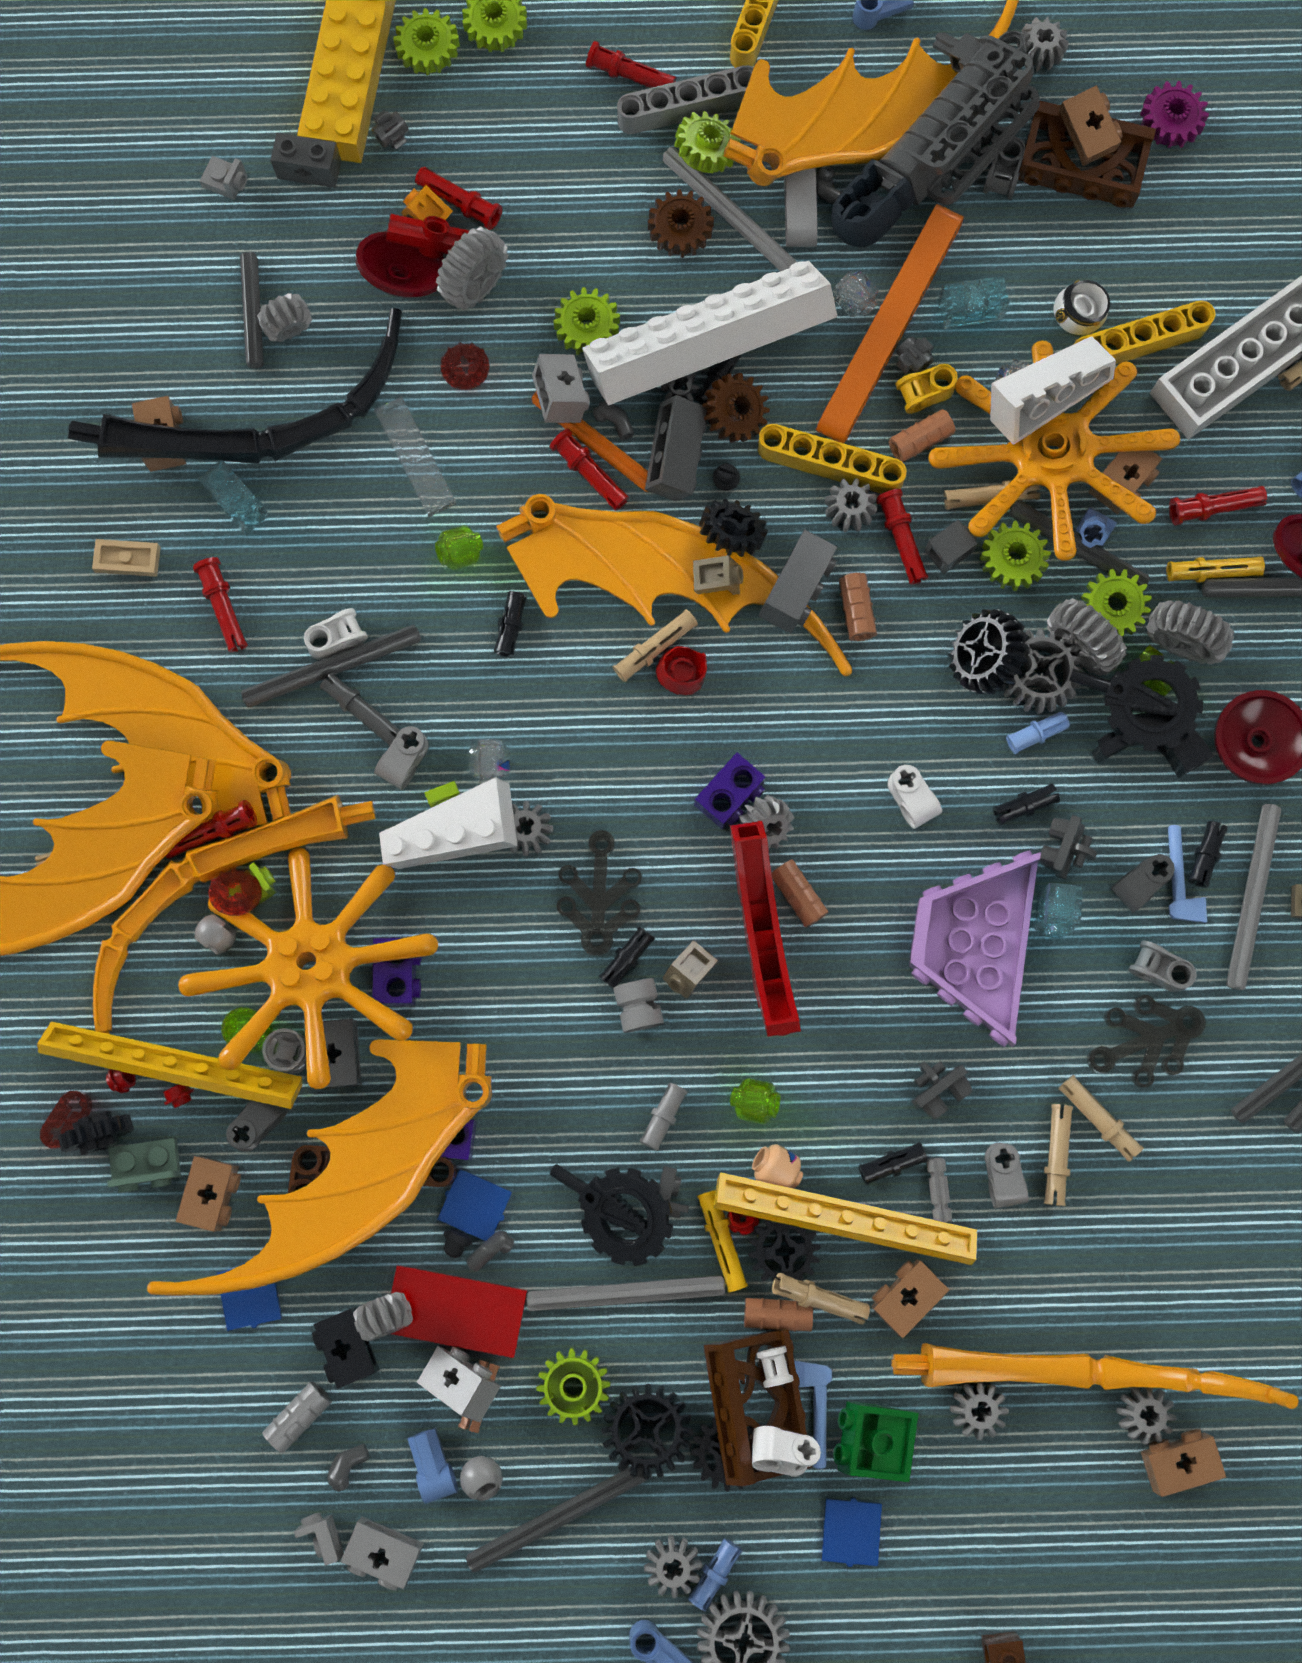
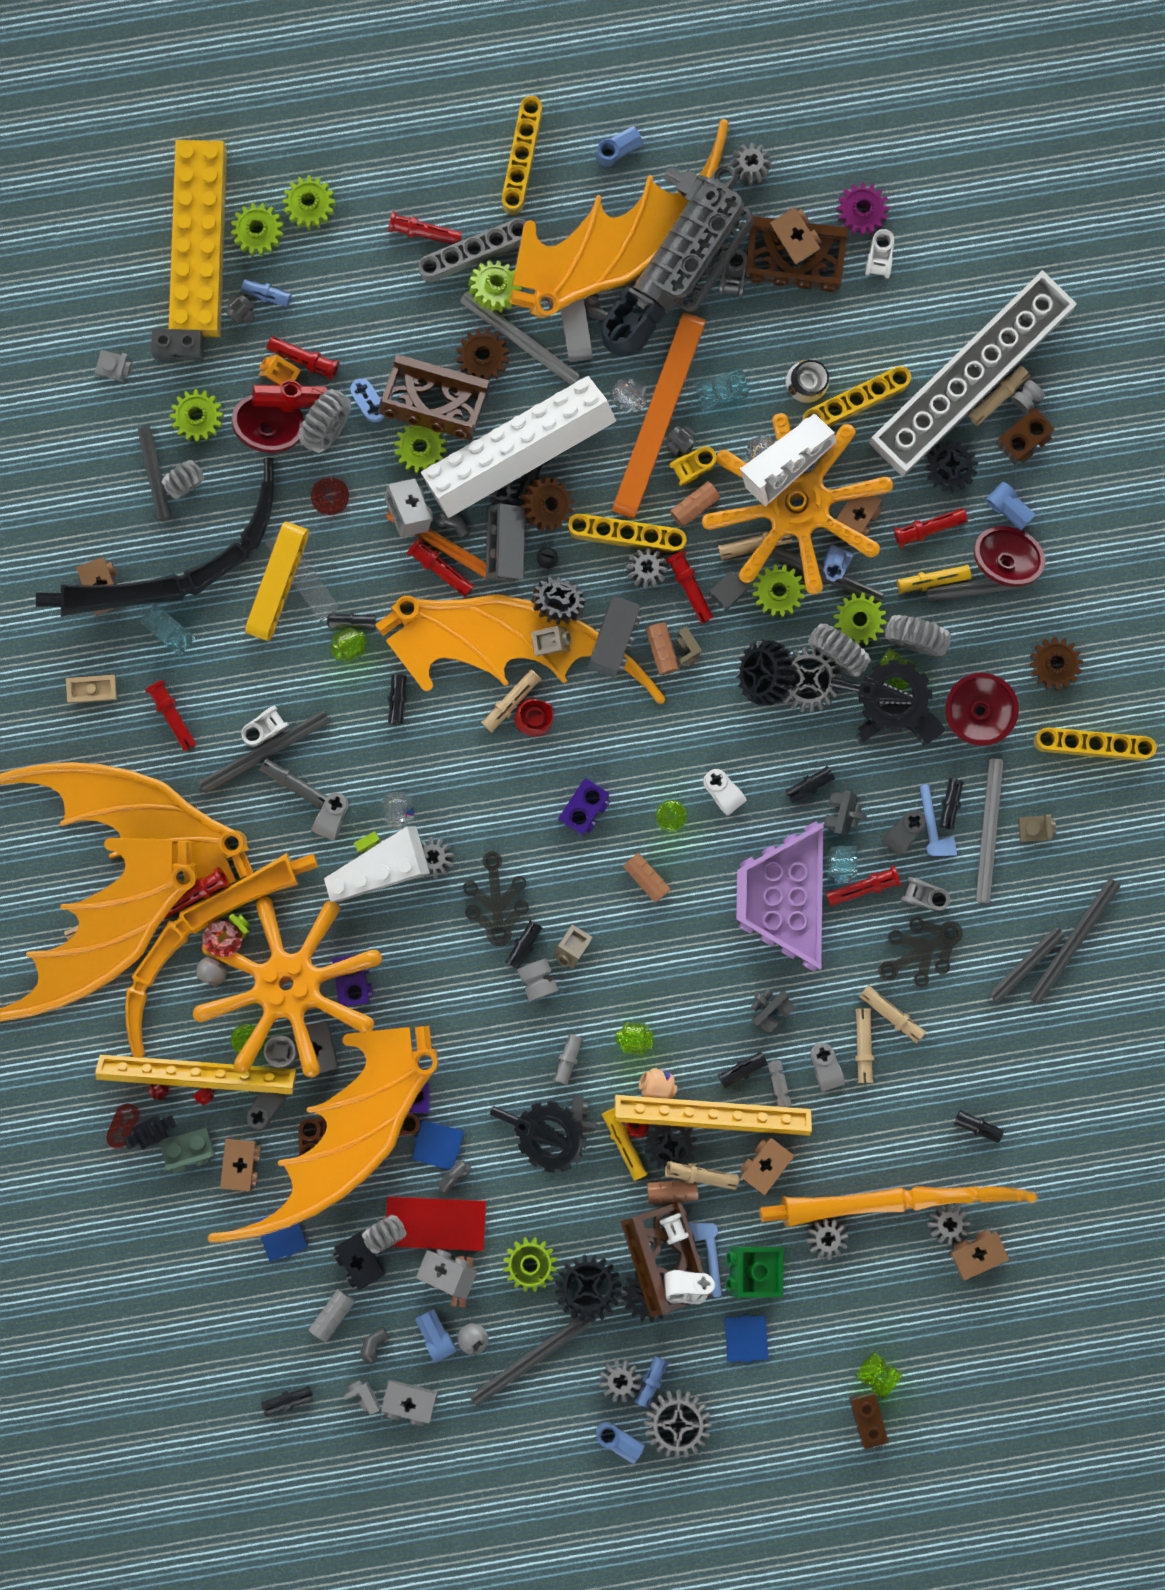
camera: 10 degrees left, 5 degrees up
black piece [443,1229,472,1258] -> none
light grey axle [527,1275,725,1312] -> none
red arch [730,821,801,1037] -> none
light grey gear [739,795,795,849] -> none
light blue axle [1006,712,1070,754] -> none
none -> lime gear [170,389,224,443]
none -> medium blue pin [241,278,292,308]
none -> yellow beam [245,521,309,641]
none -> black pin [261,1386,314,1417]
none -> black axle [327,612,376,631]
none -> light blue beam [350,379,384,422]
none -> reddish brown fence [379,354,489,440]
none -> clear neon green head [655,800,687,833]
none -> dark tan bracket [677,626,702,667]
none -> red pin [826,865,901,907]
none -> clear neon green wheel [855,1351,902,1399]
none -> white piece [865,229,894,279]
none -> black gear [925,439,978,493]
none -> black axle [954,1110,1004,1143]

